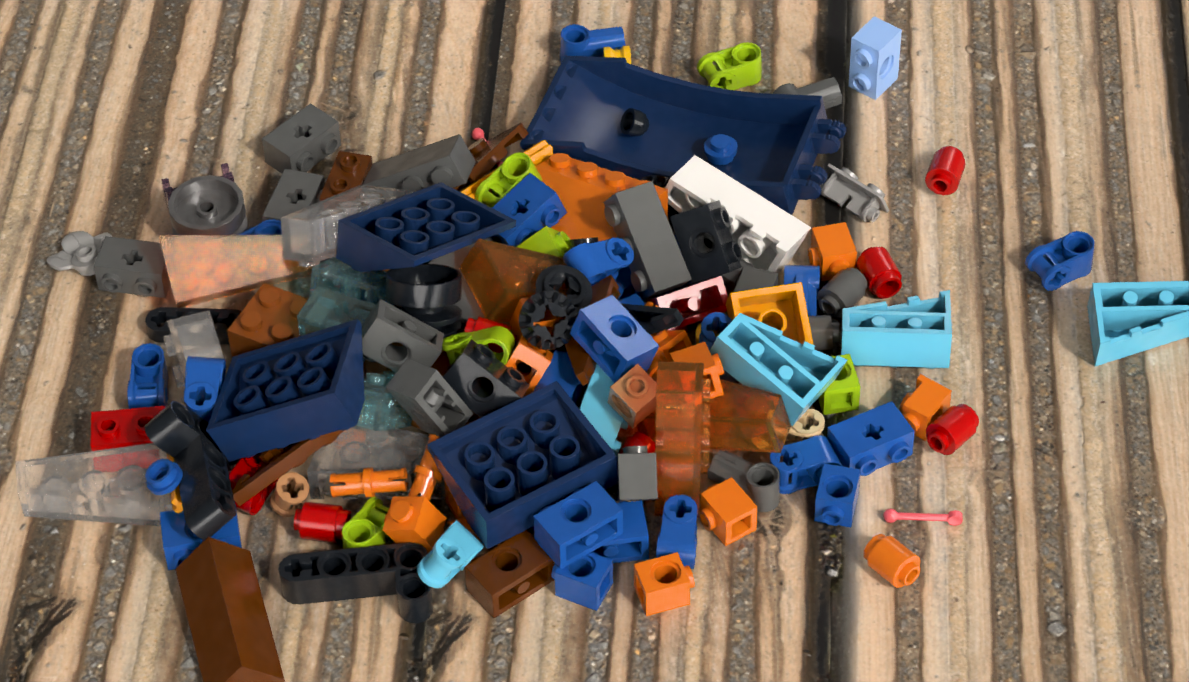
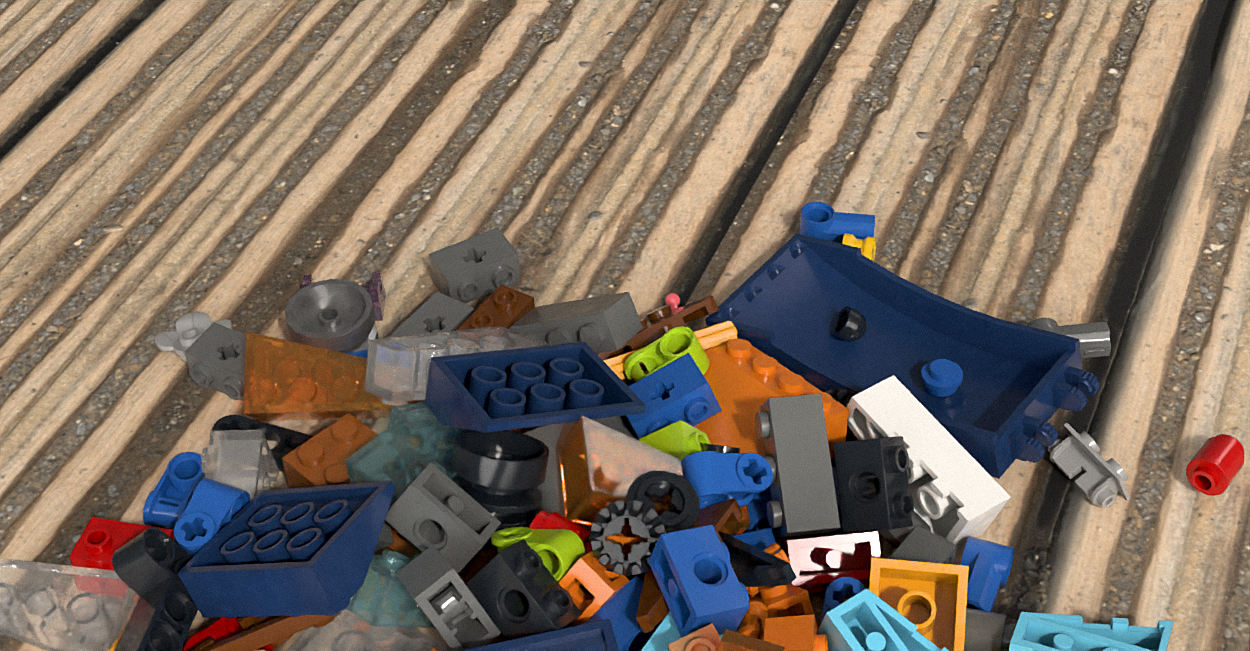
camera: 20 degrees right, 5 degrees down
blue plate [145,459,183,495] -> none
lime piece [697,42,762,90] -> none
orange brick [808,222,857,281] -> none
dark grey brick [817,268,868,318] -> none
light blue brick [848,16,902,100] -> none
red brick [856,247,902,299] -> none

